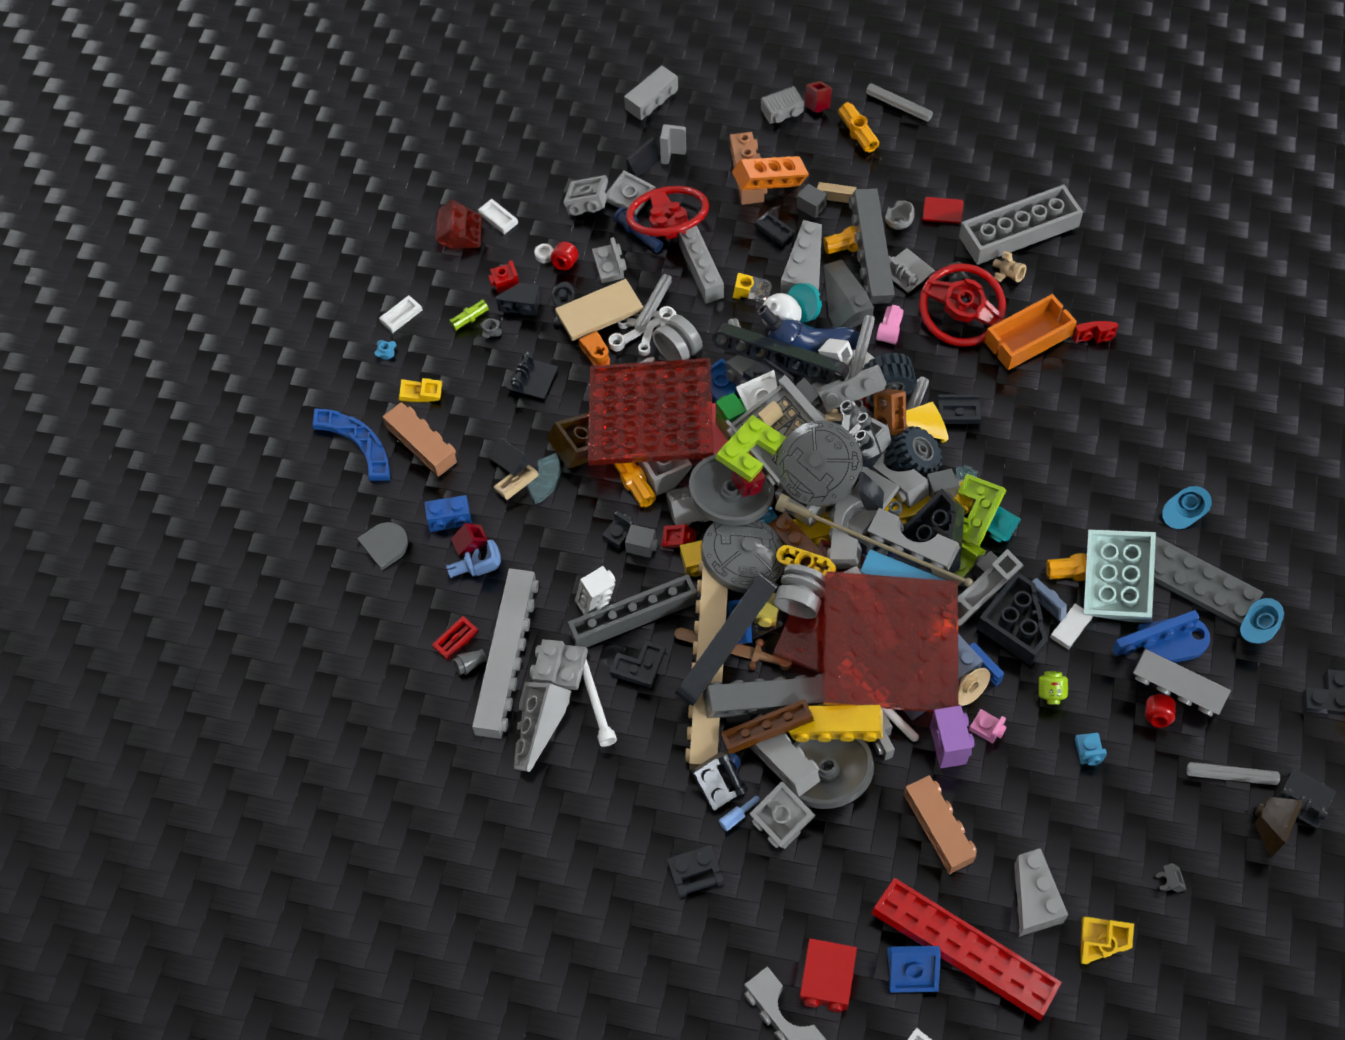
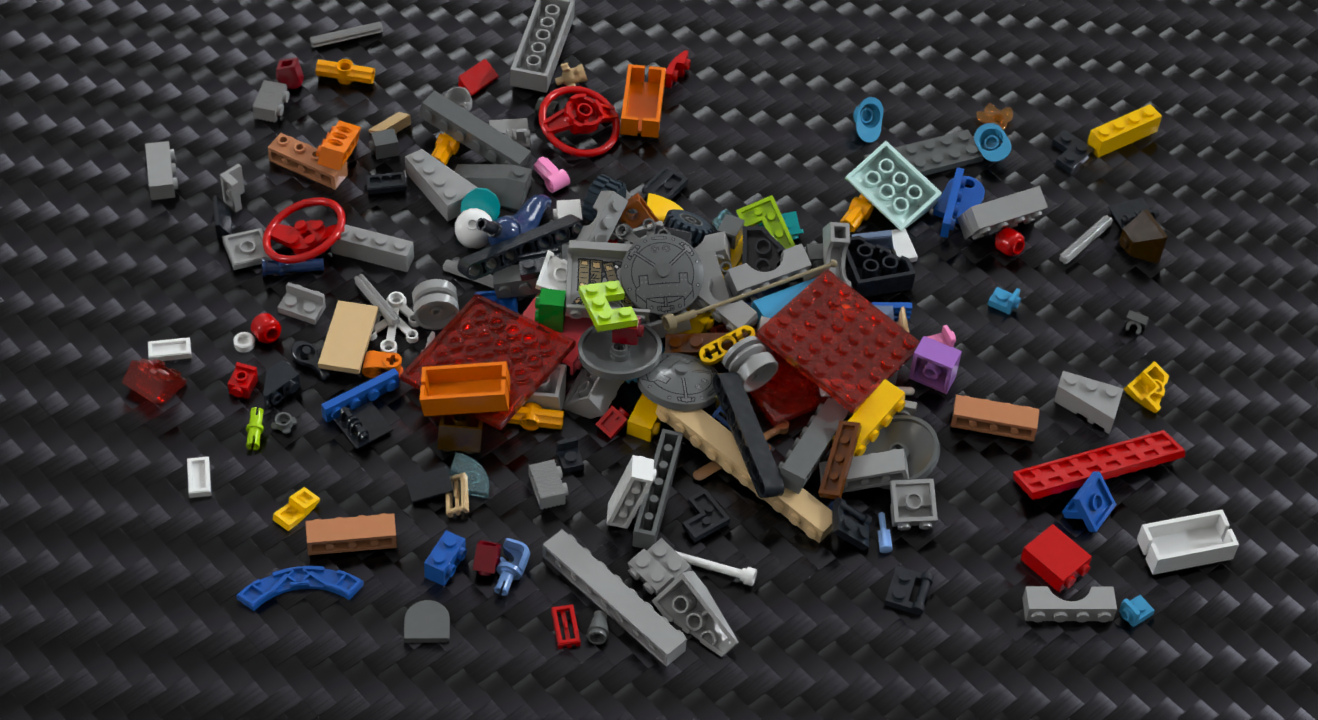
camera: 60 degrees left, 10 degrees down
dark azure plate [375,340,396,359] -> none
light grey plate [564,175,608,215] -> none
dark grey brick [625,524,659,558] -> none
leg [733,273,772,302] -> none
tan tile [758,401,784,427] -> none
white brick [818,339,854,365] -> none
light grey axle [848,315,875,380] -> none
black slope [858,472,884,510] -> none
lime head [1039,671,1068,704] -> none
none -> blue plate [321,368,399,422]
none -> orange piece [420,361,510,416]
none -> light grey brick [529,459,568,510]
none -> clear orange plate [976,103,1013,130]

